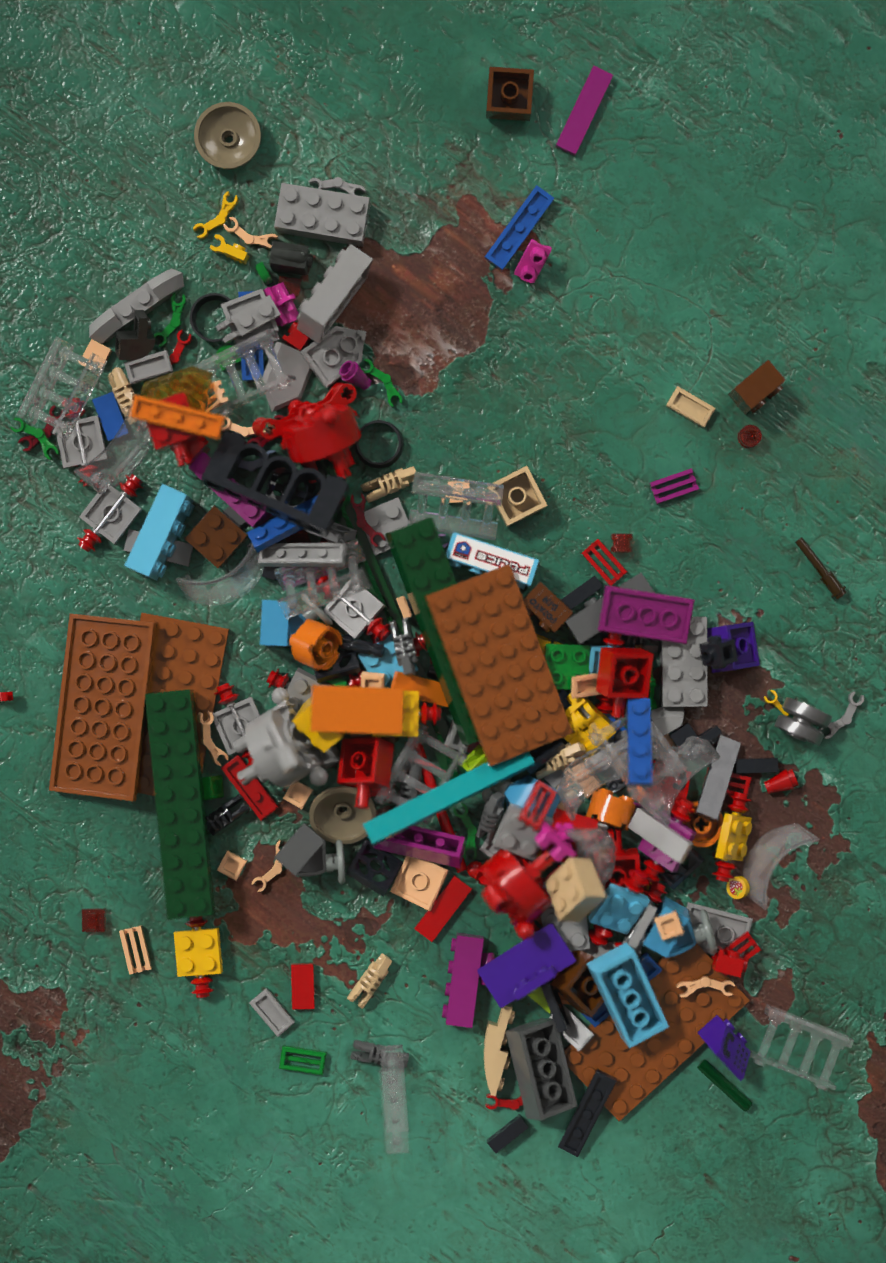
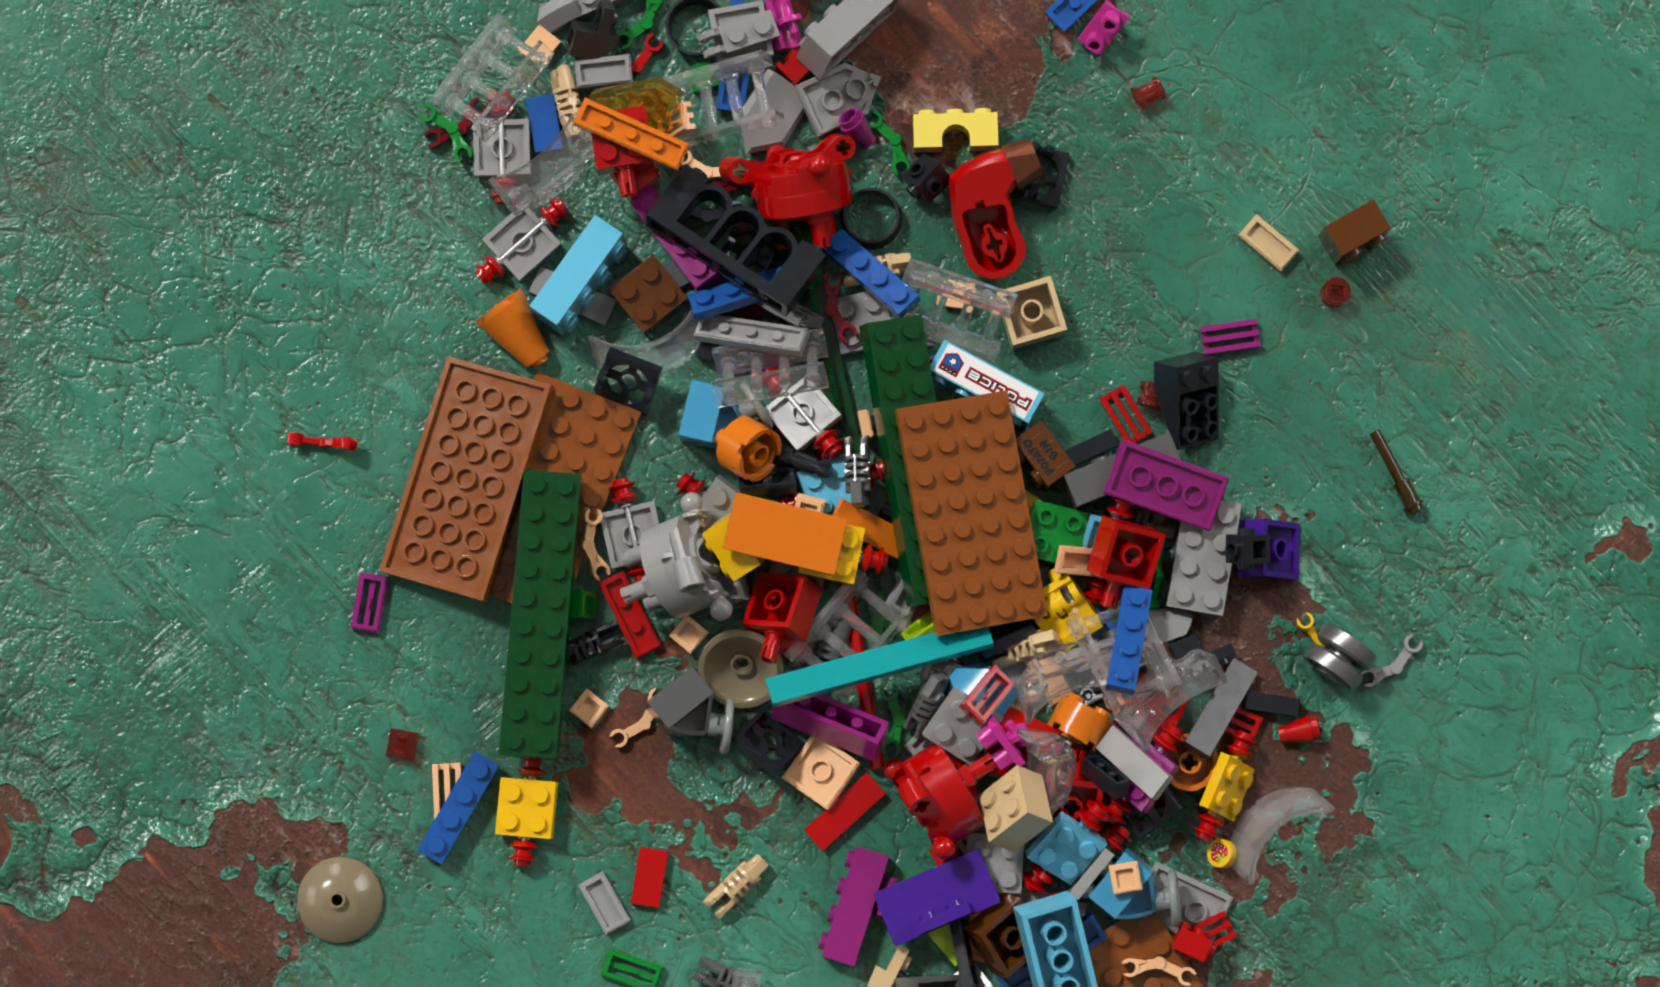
camera: 15 degrees right, 5 degrees down
none -> dark tan dish [297,857,383,943]
none -> magenta tile [350,572,389,633]
none -> blue plate [417,751,500,865]
none -> orange cone [475,288,549,369]
none -> black piece [593,347,663,417]
none -> blue plate [822,228,920,318]
none -> black brick [901,153,949,204]
none -> light yellow arch [913,108,998,153]
none -> red piece [949,139,1044,279]
none -> black piece [1009,142,1070,209]
none -> black piece [1080,753,1131,800]
none -> clear red bush [1130,76,1167,111]
none -> black slope [1154,352,1219,450]

